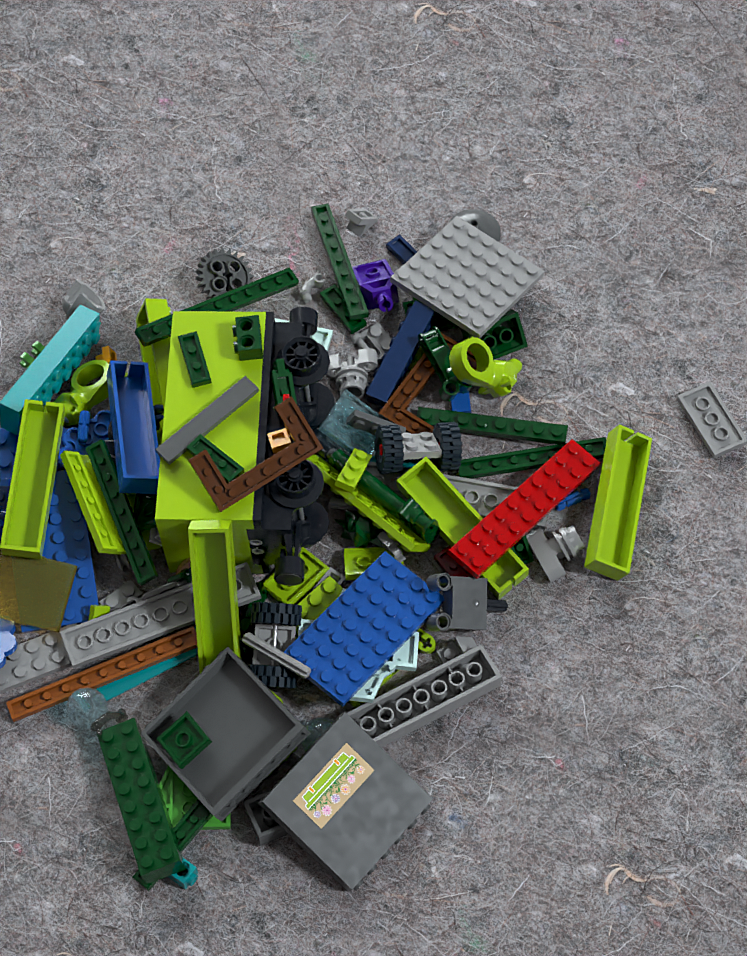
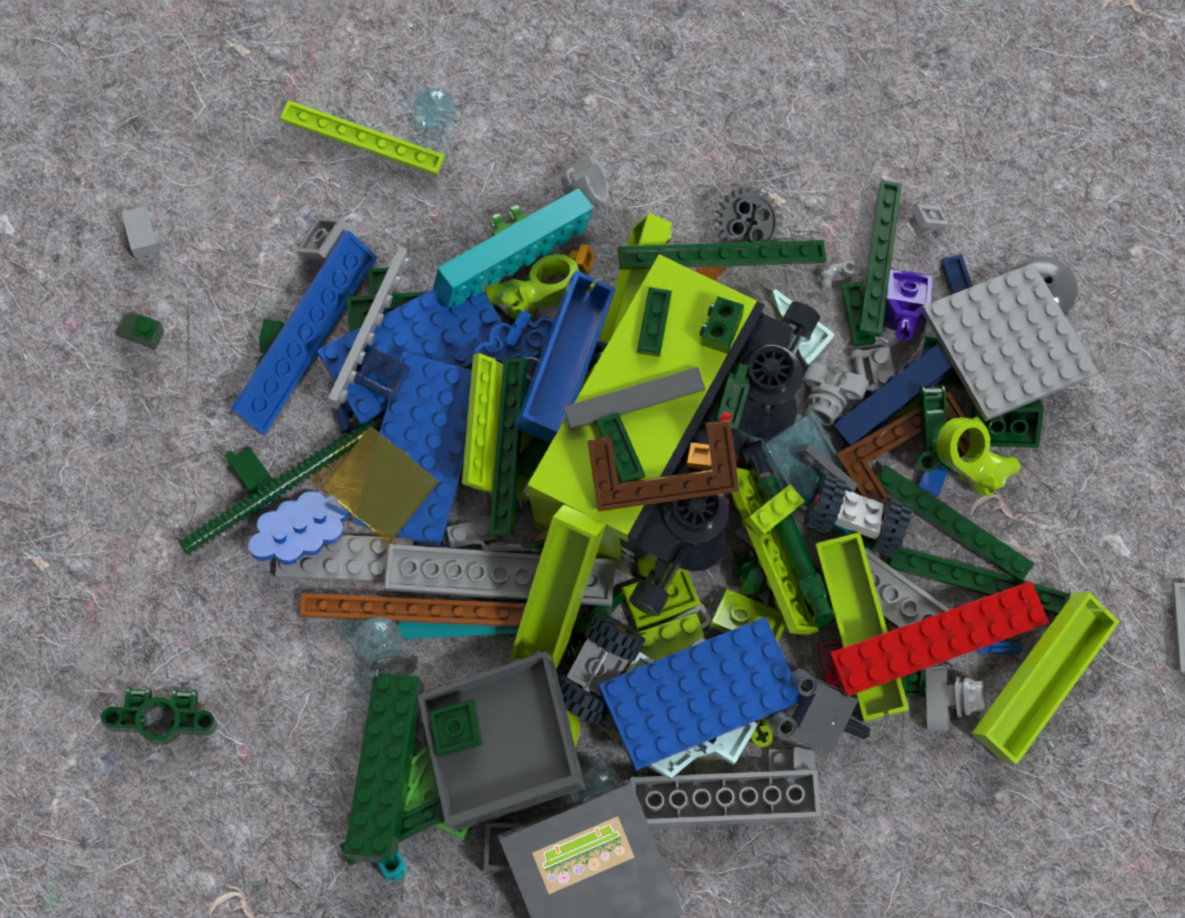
camera: 25 degrees right, 10 degrees up
lime piece [0,399,66,559] -> none
lime tile [88,605,110,621] -> none
light grey axle [242,632,311,678] -> none
light grey plate [377,531,406,563] -> none

